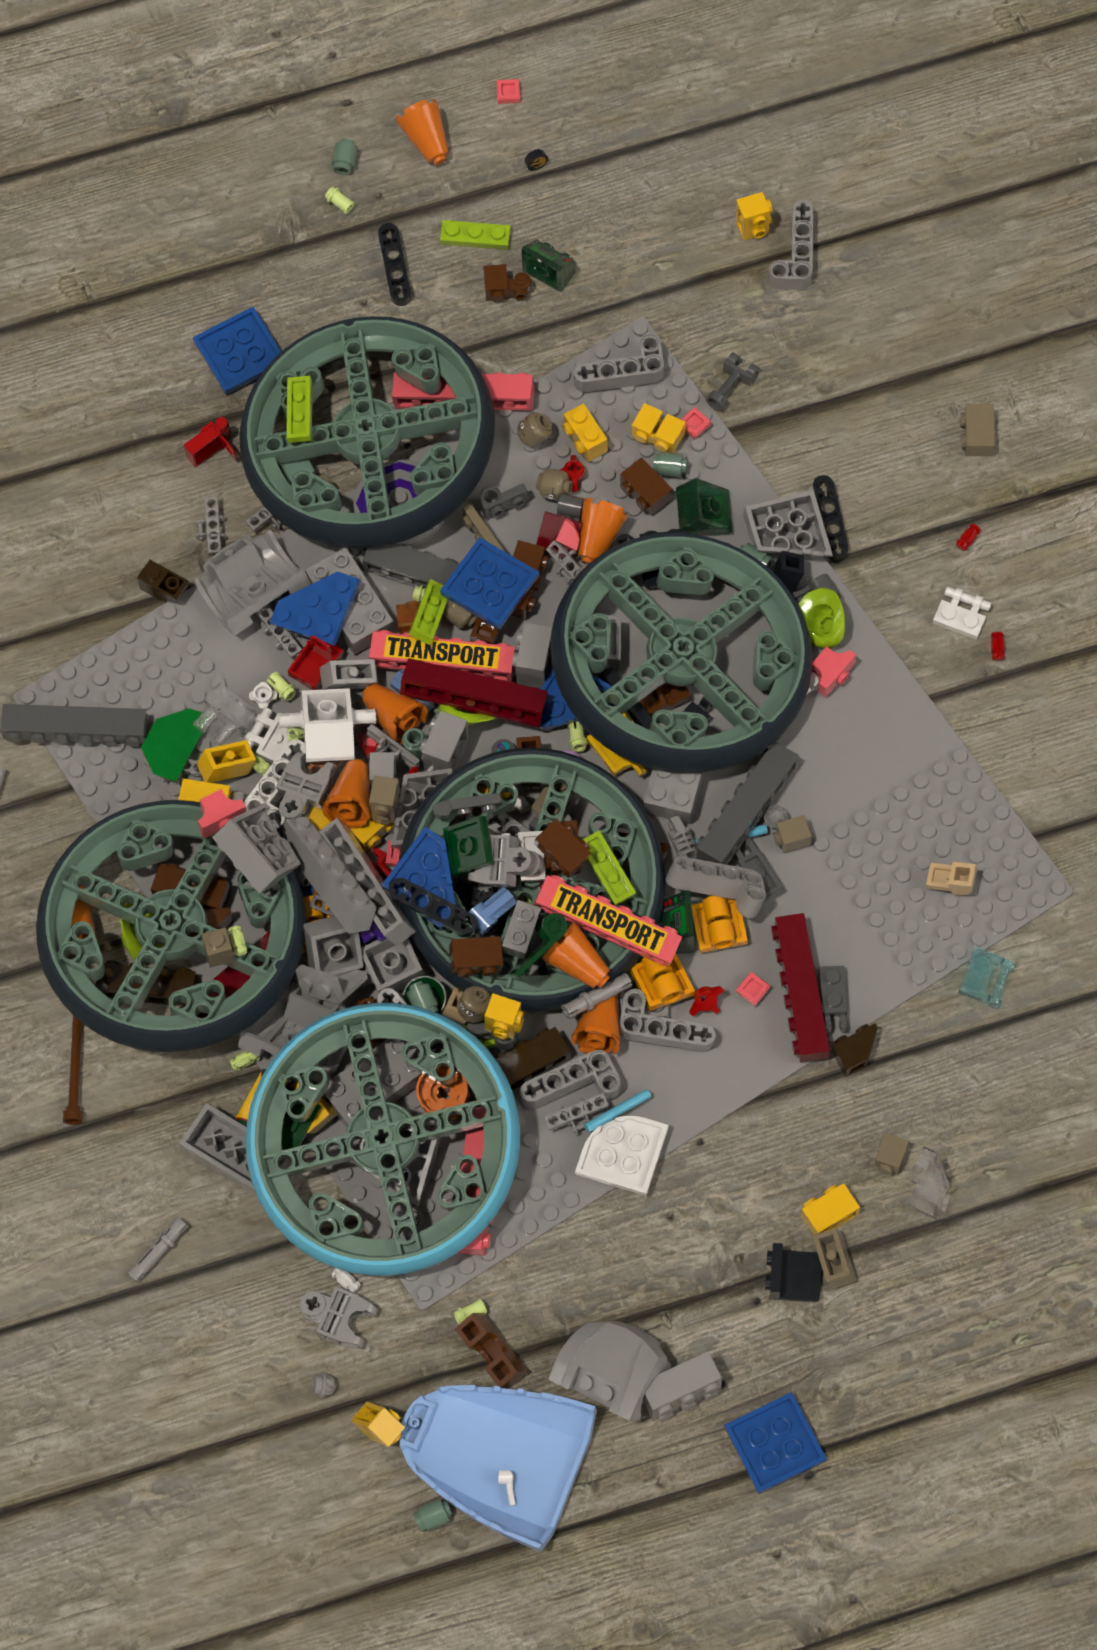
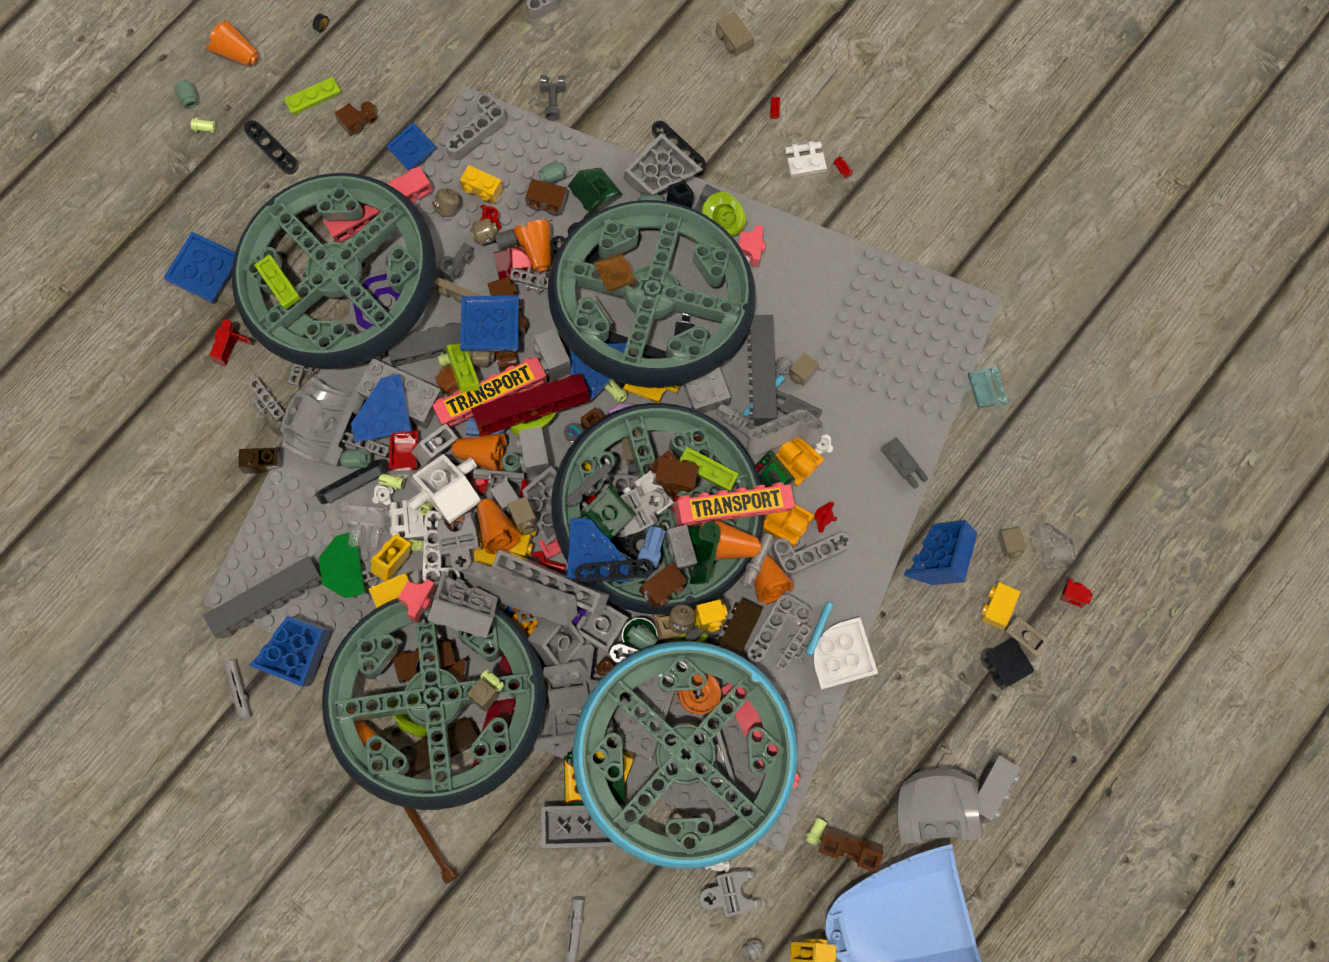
camera: 40 degrees left, 5 degrees up
yellowish green piece [230,1050,260,1071] -> none
white hand [498,1470,516,1506] -> none
clear green slope [521,240,576,292] -> none
yellow piece [631,403,686,453] -> none
reddish brown slope [640,683,693,716] -> none
coral tile [680,407,711,440] -> none
blue plate [724,1392,827,1495] -> none
coral tile [736,972,770,1007] -> none
dark red brick [771,913,830,1063] -> none
dark brown slope [831,1023,878,1077] -> none
tan brick [926,862,977,895] -> none
none -> blue wedge [249,616,331,687]
none -> black beam [316,459,387,504]
none -> sand green brick [340,448,371,469]
none -> blue plate [386,122,437,171]
none -> clear orange piece [594,253,636,292]
none -> white plate [815,434,833,455]
none -> blue wedge [904,520,977,585]
none -> red brick [1060,578,1093,608]

